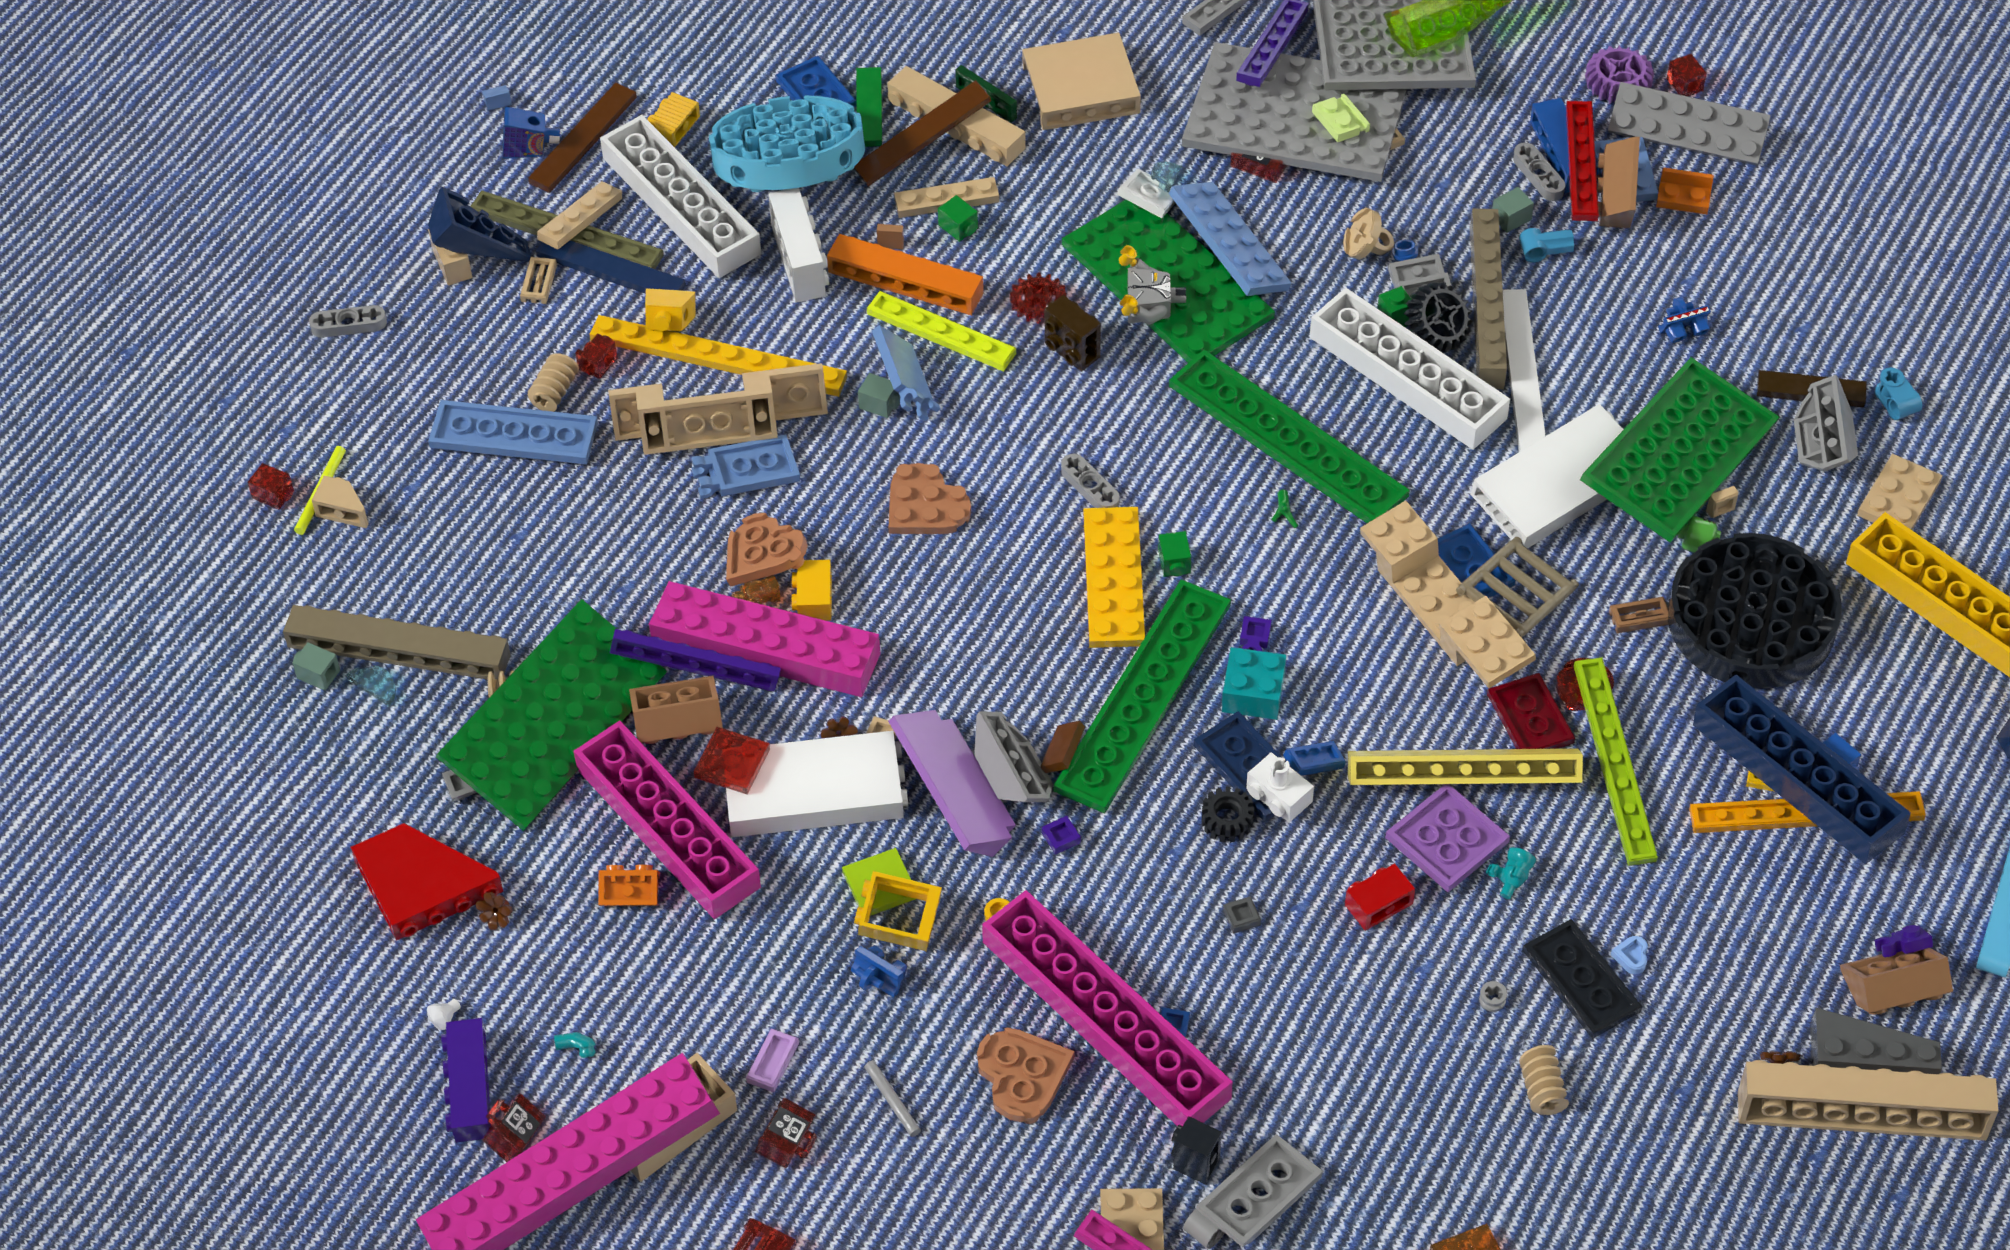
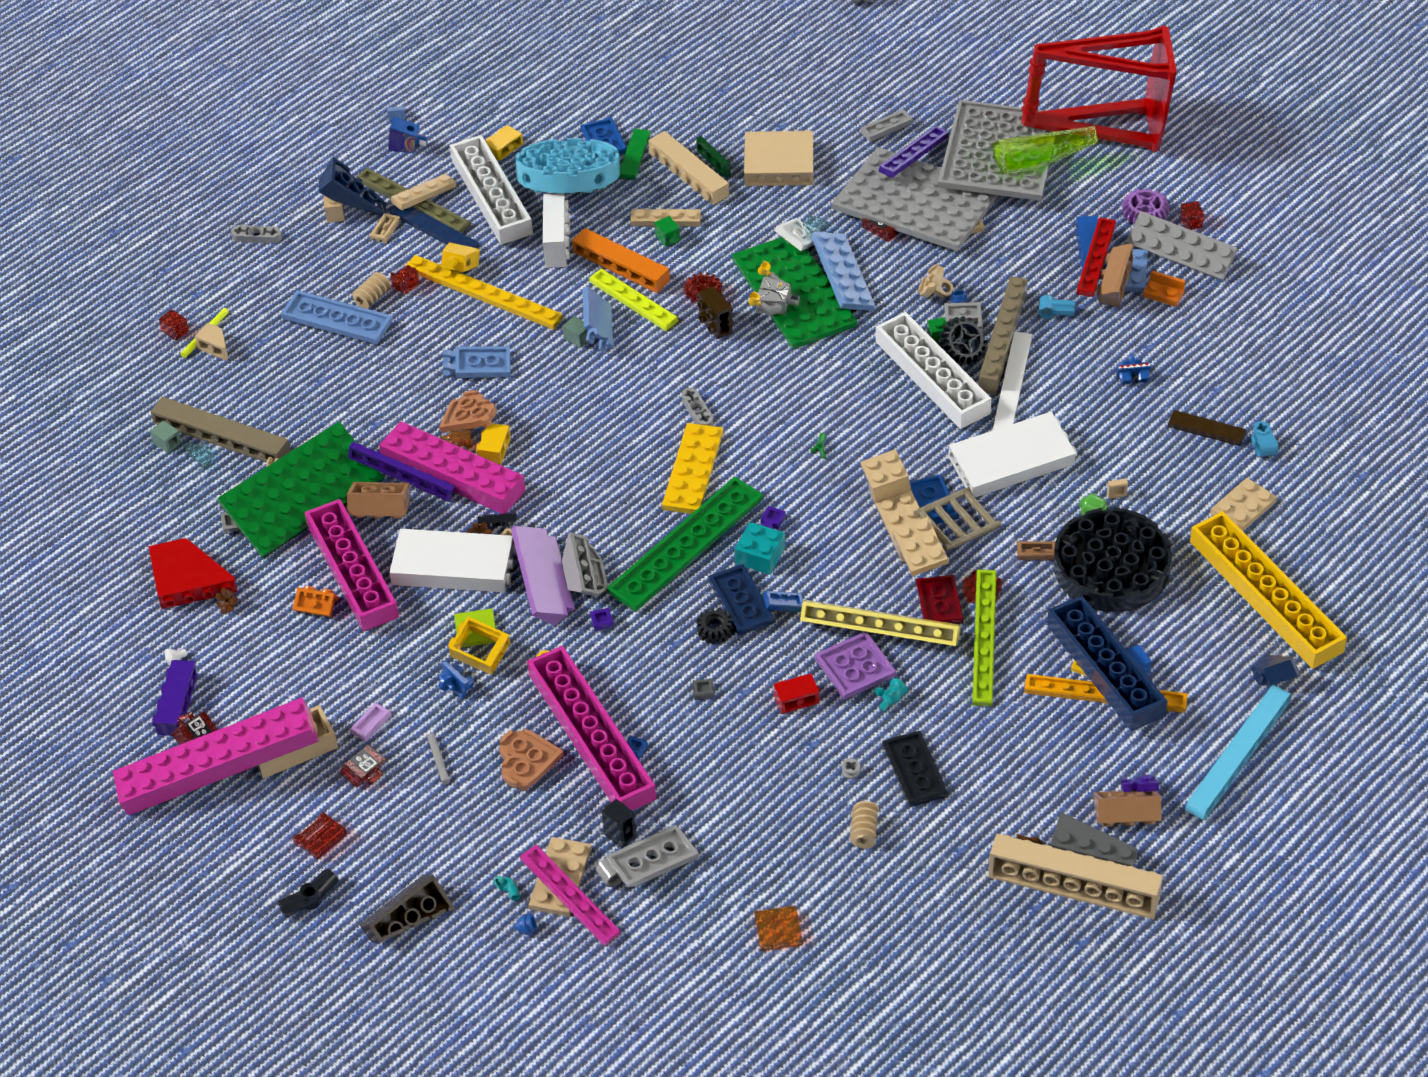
camera: 15 degrees right, 5 degrees down
reddish brown tile [528,82,637,193] -> none
teal arm [554,1032,596,1058] -> none
tan bracket [608,363,828,455] -> none
clear red plate [694,727,770,795] -> none
reddish brown tile [854,80,991,187] -> none
medium nougat tile [877,224,904,249] -> none
nougat plate [888,463,971,534] -> none
reddish brown tile [1040,720,1085,773] -> none
green brick [1158,531,1191,577] -> none
green plate [1169,350,1410,523] -> none
white brick [1246,753,1314,823] -> none
yellowish green plate [1312,94,1370,143] -> none
sand green brick [1492,187,1534,233] -> none
light grey beam [1513,143,1565,201] -> none
green plate [1580,357,1780,543] -> none
light blue tile [1611,936,1648,975] -> none
light grey wedge [1794,375,1858,471] -> none
none -> black plate [478,512,517,527]

